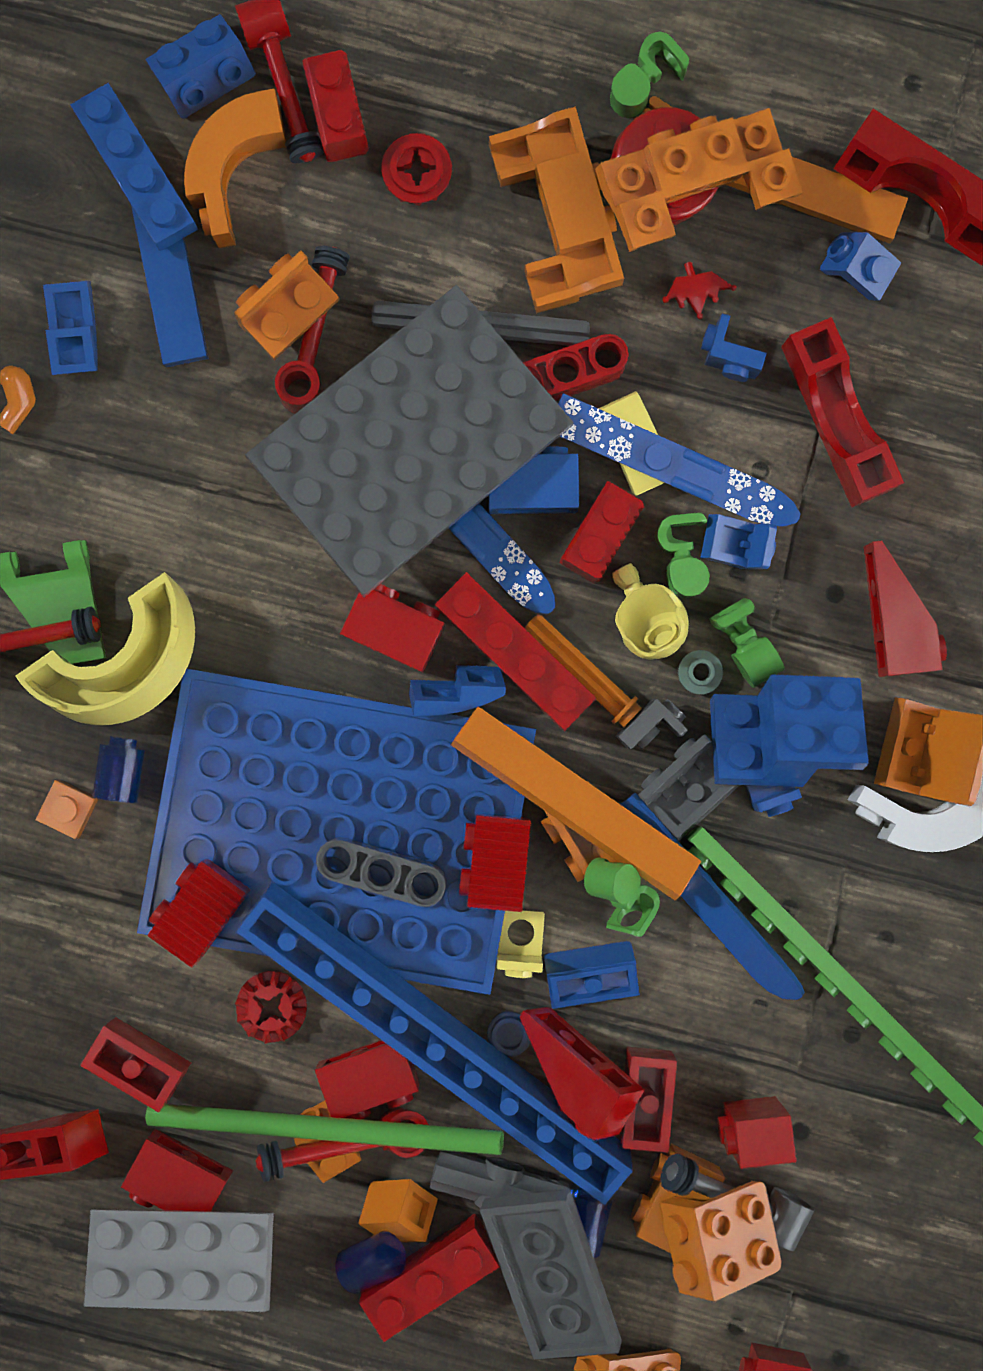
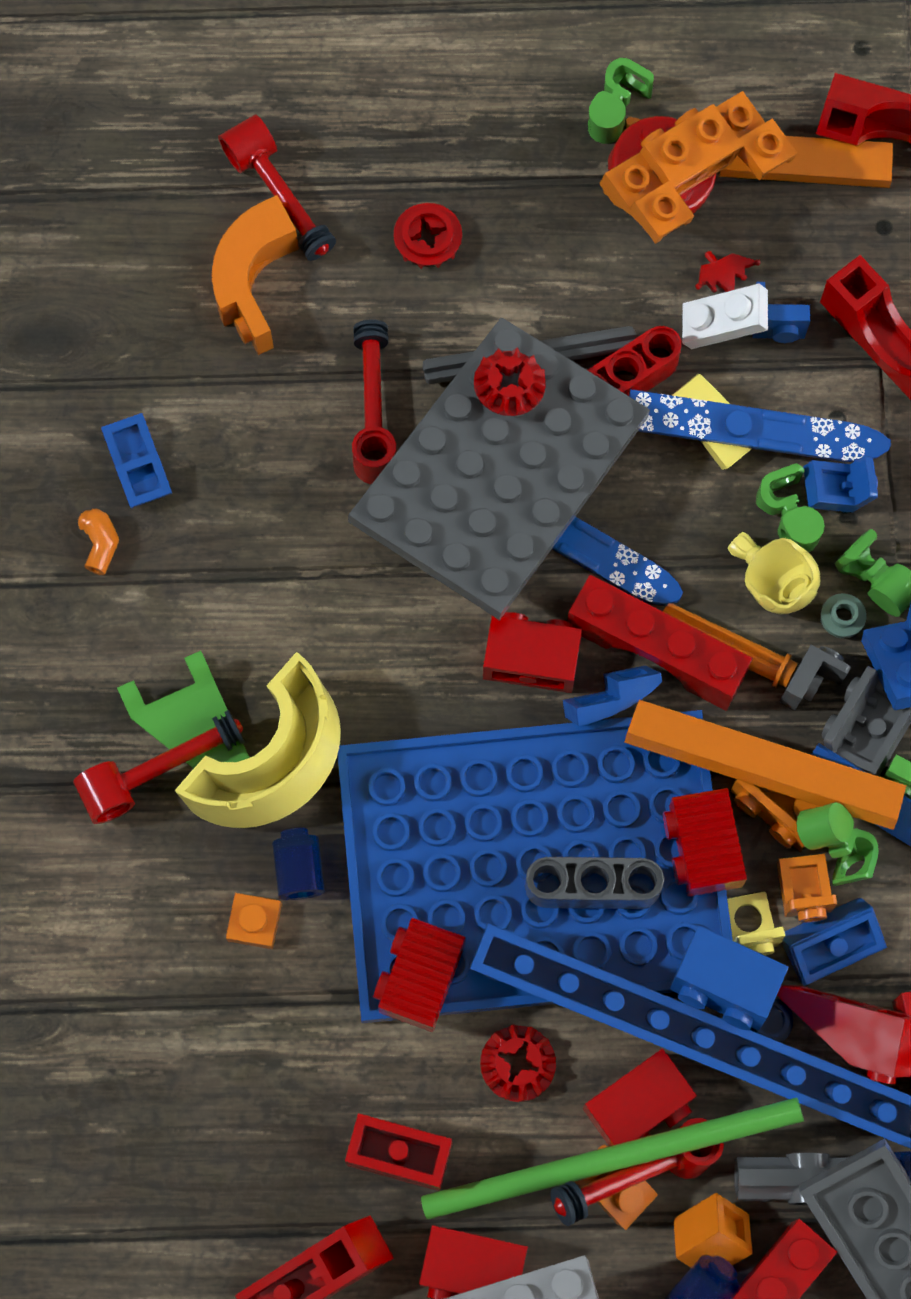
camera: 15 degrees left, 15 degrees down
blue plate [70,83,198,251] -> none
blue tile [131,184,209,367] -> none
blue bracket [145,14,256,119] -> none
orange bracket [234,251,339,361] -> none
red brick [302,50,369,162] -> none
orange bracket [489,106,624,313] -> none
blue piece [489,446,579,514] -> none
red brick [559,481,644,583] -> none
blue bracket [820,232,901,301] -> none
none -> red gear [474,347,546,416]
none -> blue slope [670,925,789,1031]
none -> white plate [682,284,768,349]
none -> orange bracket [777,854,837,923]

